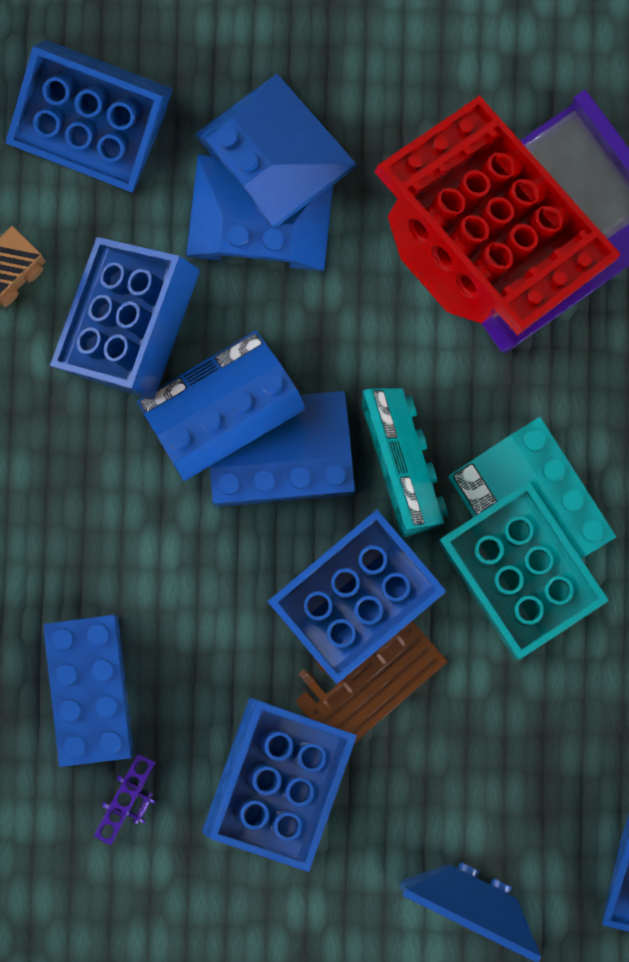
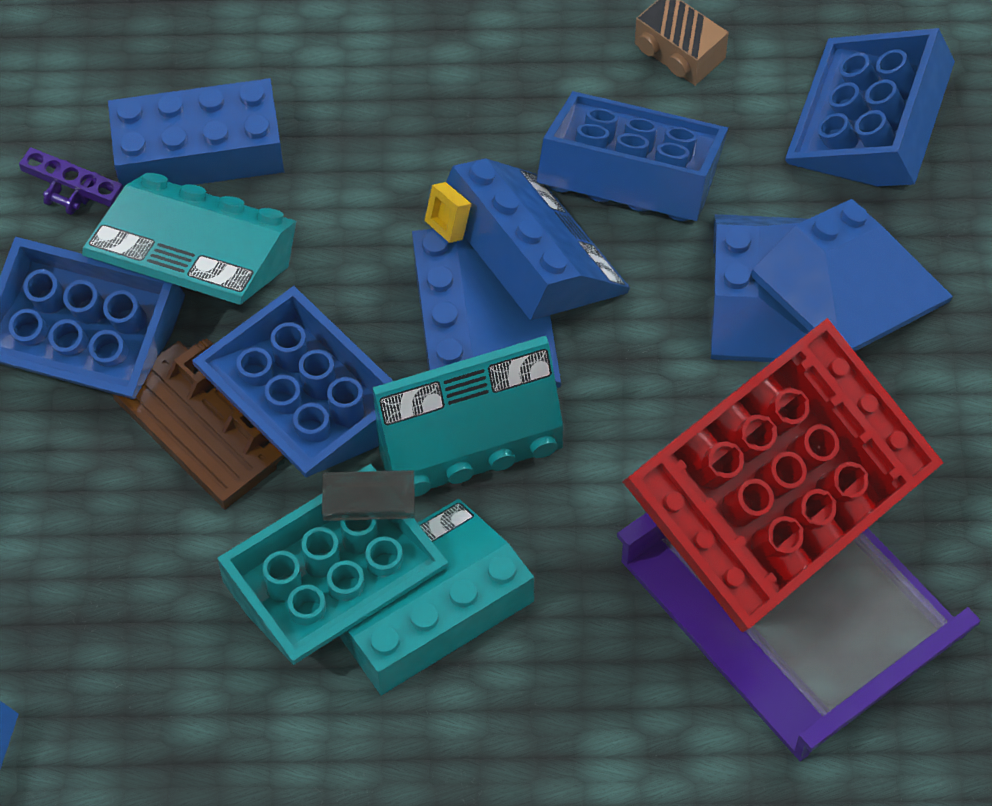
camera: 85 degrees right, 25 degrees down
none -> teal slope [82,173,297,305]
none -> clear smoke tile [322,470,415,521]
none -> yellow plate [424,182,471,243]

